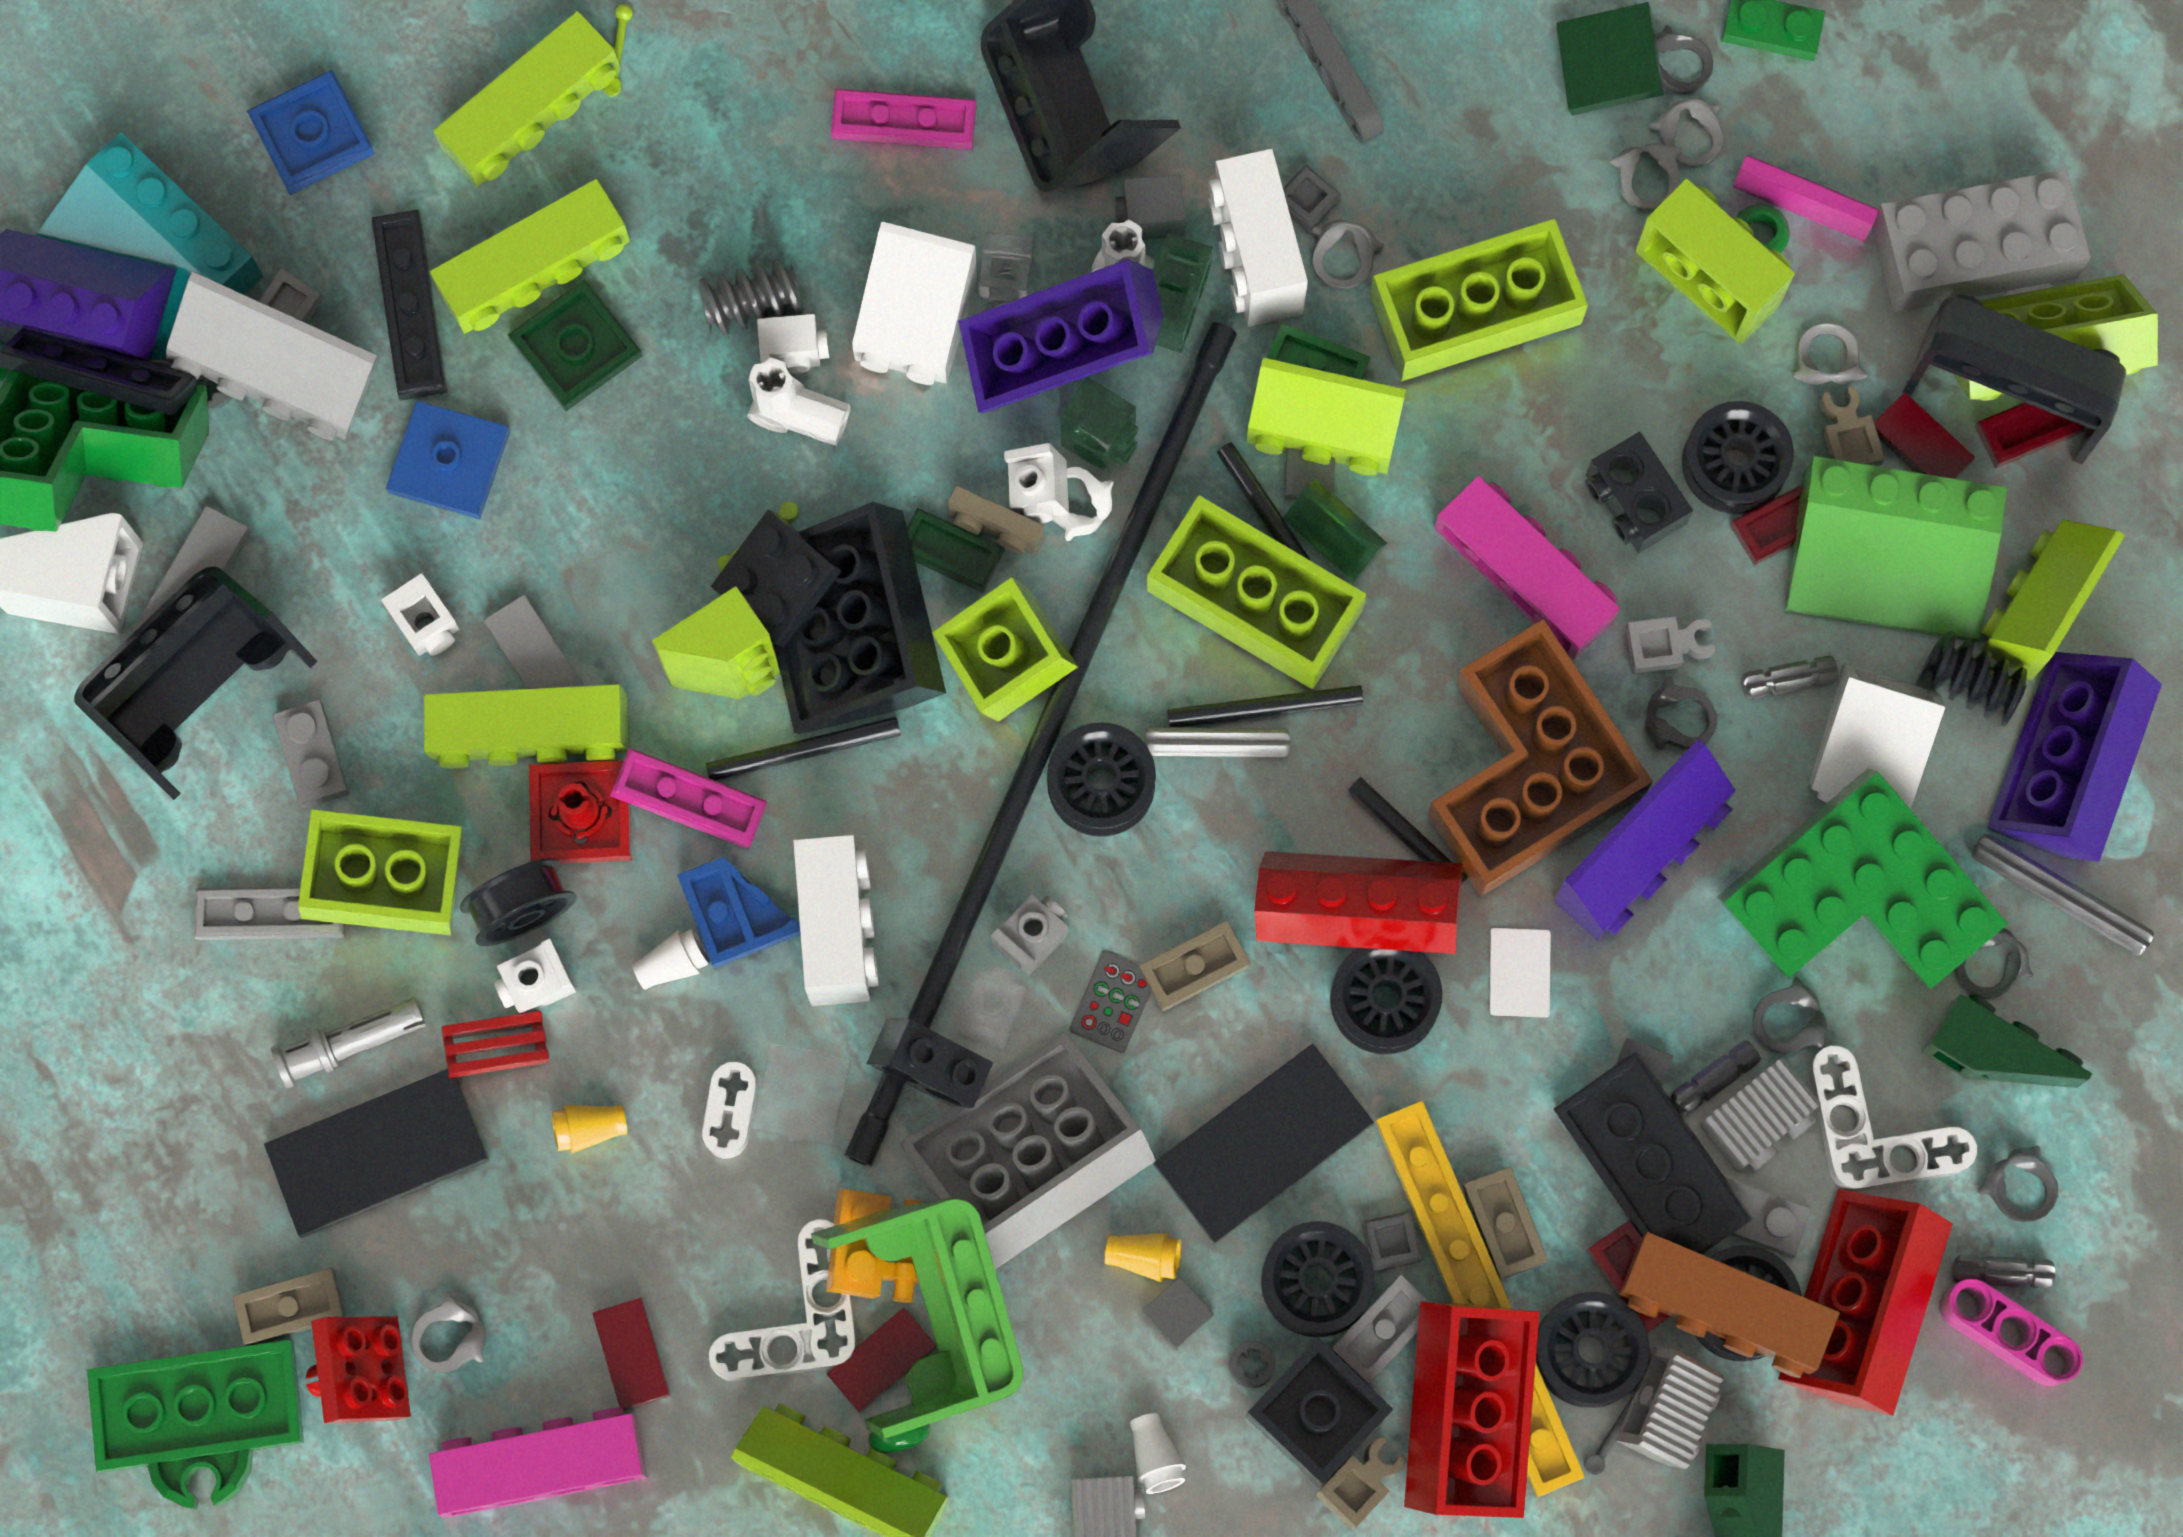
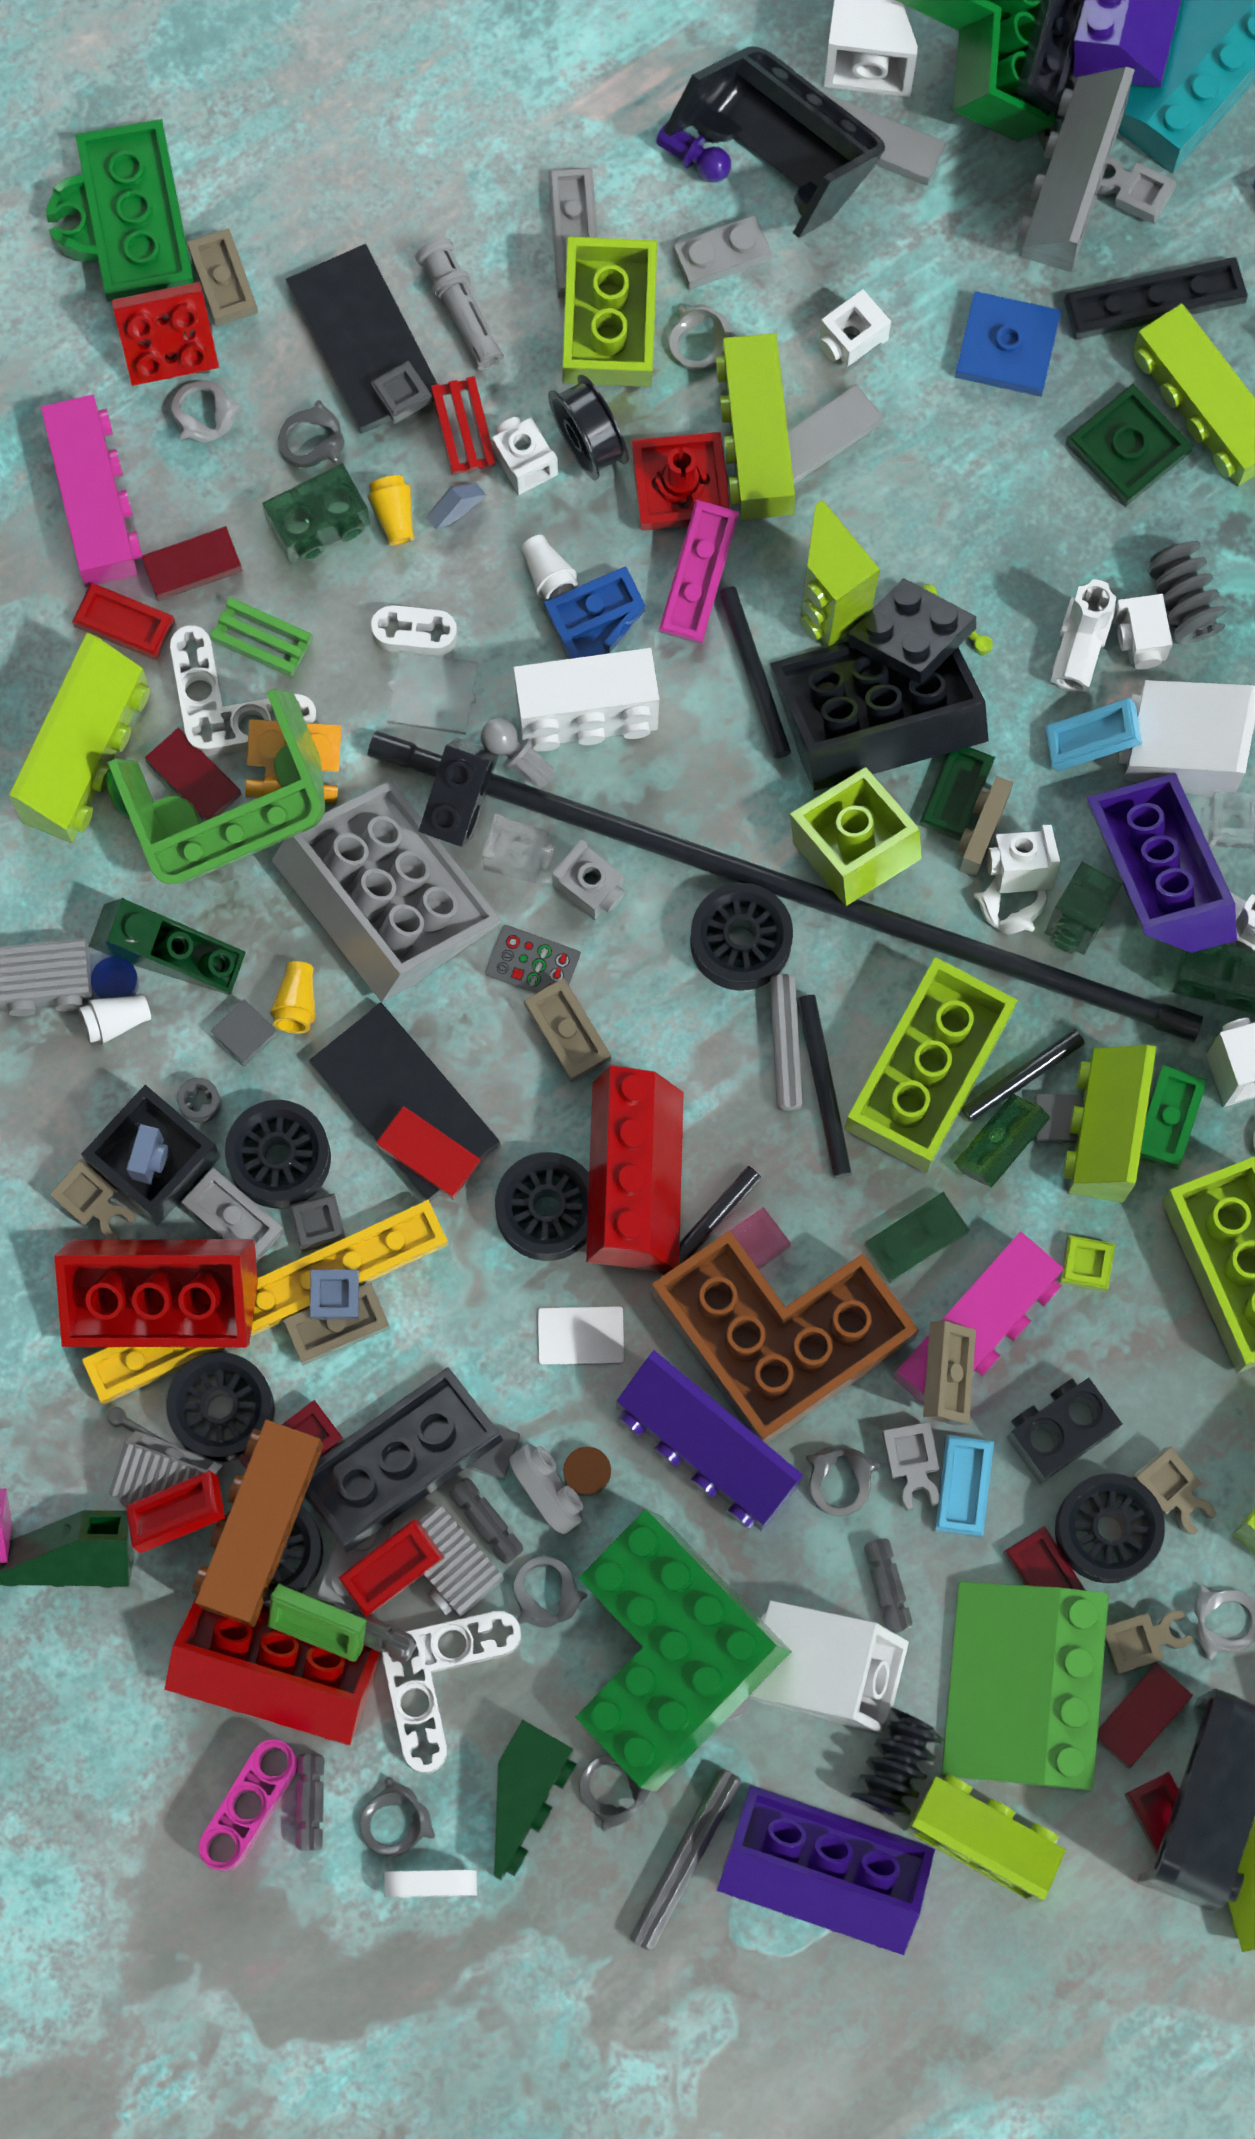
camera: 85 degrees right, 0 degrees up
none -> red tile [72,582,175,660]
none -> dark green slope [88,898,246,995]
none -> clear blue tile [91,956,139,999]
none -> red tile [126,1470,225,1554]
none -> sand blue plate [127,1124,168,1184]
none -> bright green tile [210,597,312,677]
none -> clear green brick [262,463,370,564]
none -> bright green tile [268,1584,367,1662]
none -> dark grey piece [278,400,344,468]
none -> sand blue tile [310,1270,360,1320]
none -> flat silver axle [333,1603,416,1662]
none -> red tile [338,1519,445,1617]
none -> dark grey tile [370,360,433,424]
none -> red tile [376,1106,481,1200]
none -> white beam [384,1870,477,1898]
none -> sand blue tile [426,483,486,530]
none -> light grey axle [480,718,555,789]
none -> light grey plate [510,1444,583,1534]
none -> reddish brown tile [563,1447,611,1496]
none -> dark purple axle [656,122,732,183]
none -> light grey piece [668,305,737,370]
none -> clear pink tile [730,1207,791,1270]
none -> clear green plate [864,1192,970,1284]
none -> dark tan plate [923,1321,976,1425]
none -> medium azure tile [934,1435,994,1538]
none -> medium azure tile [1045,698,1142,772]
none -> lime tile [1060,1235,1115,1292]
none -> dark tan plate [1131,1446,1216,1535]

